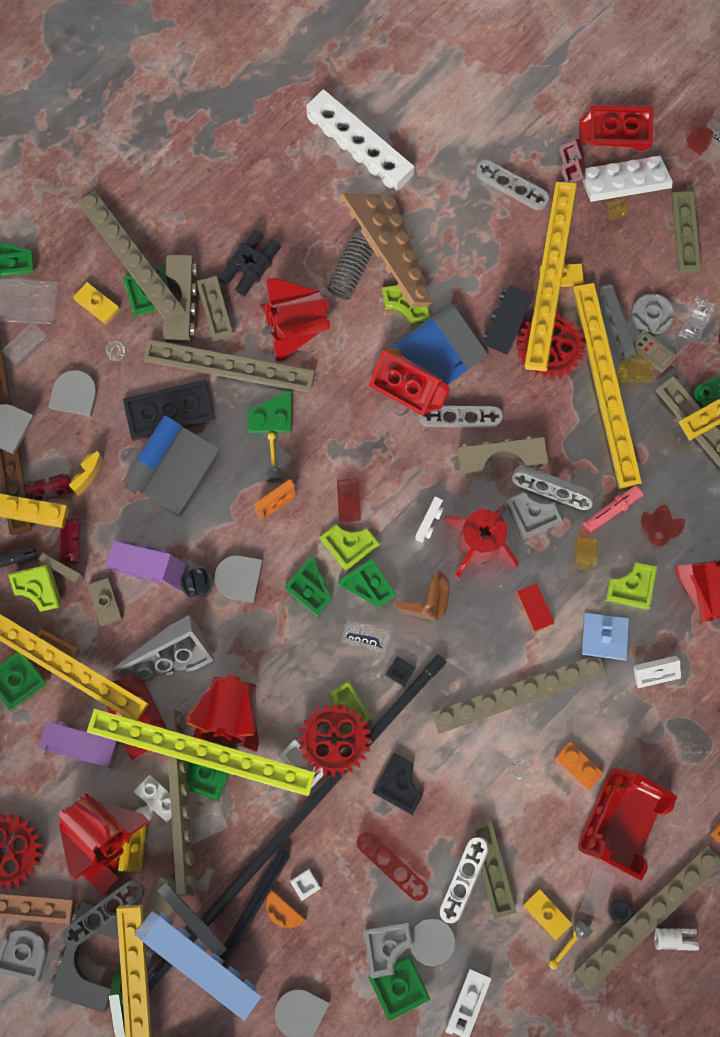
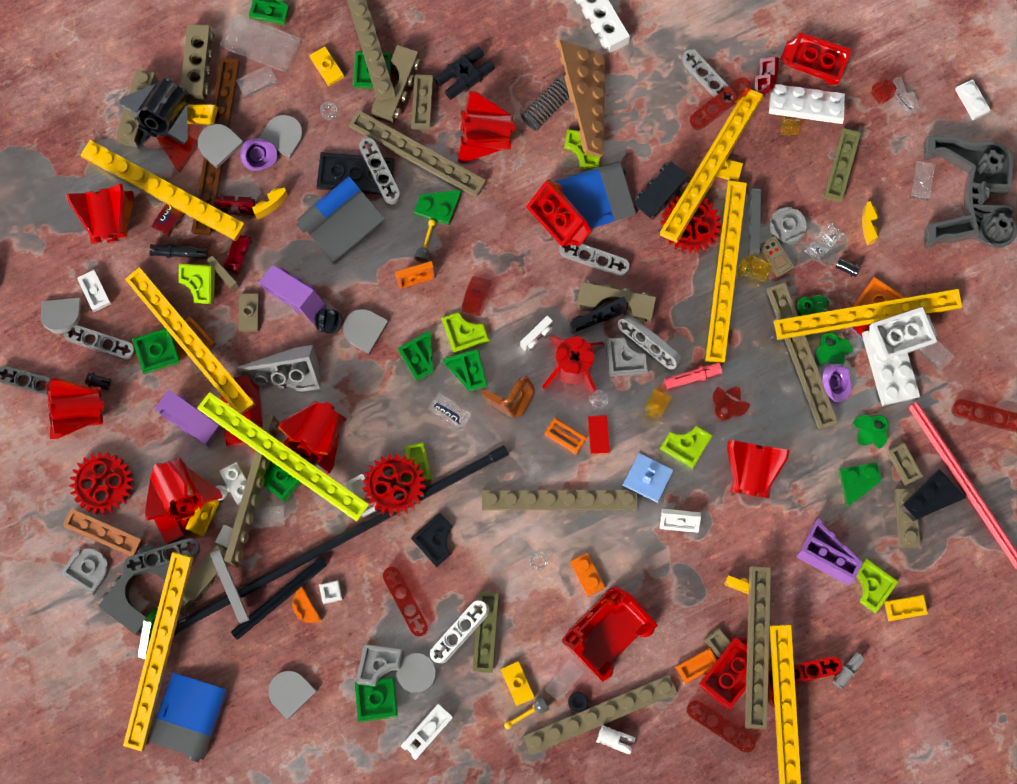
camera: 20 degrees right, 0 degrees up
light blue brick [134,911,261,1021] -> none
black tile [385,656,416,687] -> none
none -> white tile [215,525,233,548]
none -> medium lavender hat [240,138,277,171]
none -> light grey beam [359,138,400,204]
none -> orange tile [544,417,587,455]
none -> black wing [569,297,627,334]
none -> clear bush [589,390,608,409]
none -> clear red beam [690,77,751,130]

